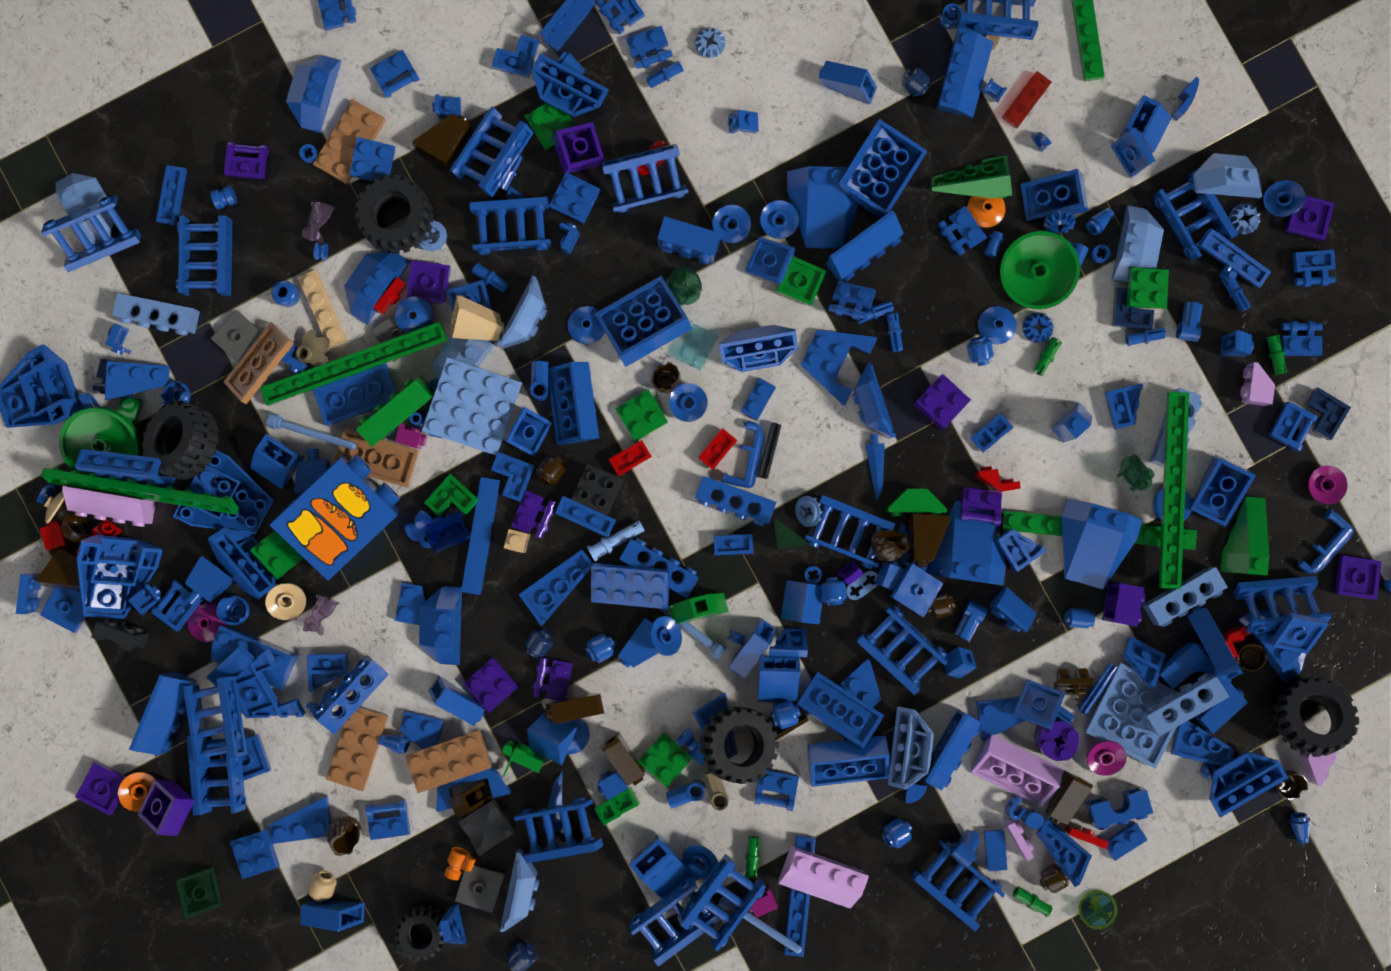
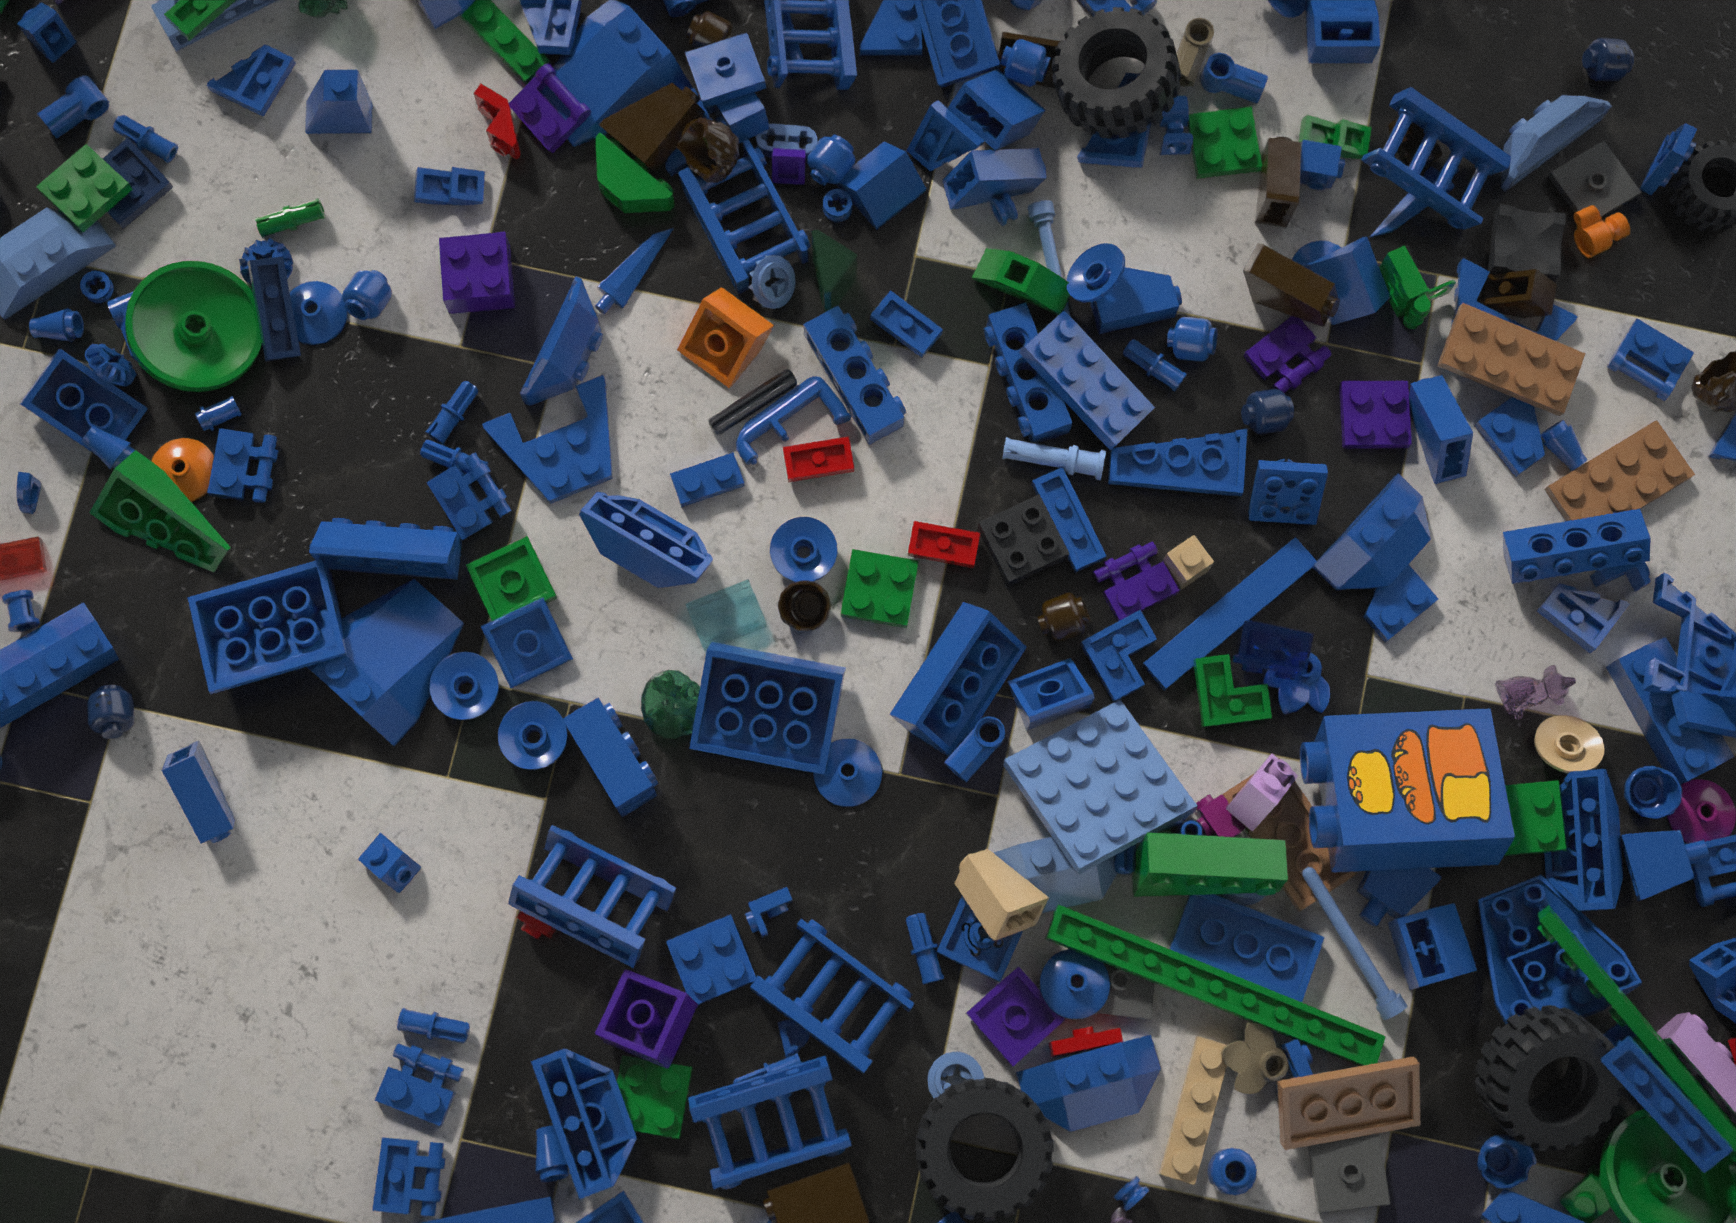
camera: 140 degrees left, 10 degrees down
medium blue wedge [497,276,547,349] -> none
medium blue gear [695,26,725,58] -> none
none -> blue cone [82,425,135,470]
none -> dark blue plate [247,256,301,361]
none -> orange slope [677,287,774,388]
none -> blue axle [1123,339,1187,391]
none -> lavender slope [1226,753,1298,832]
none -> blue plate [1248,459,1328,525]

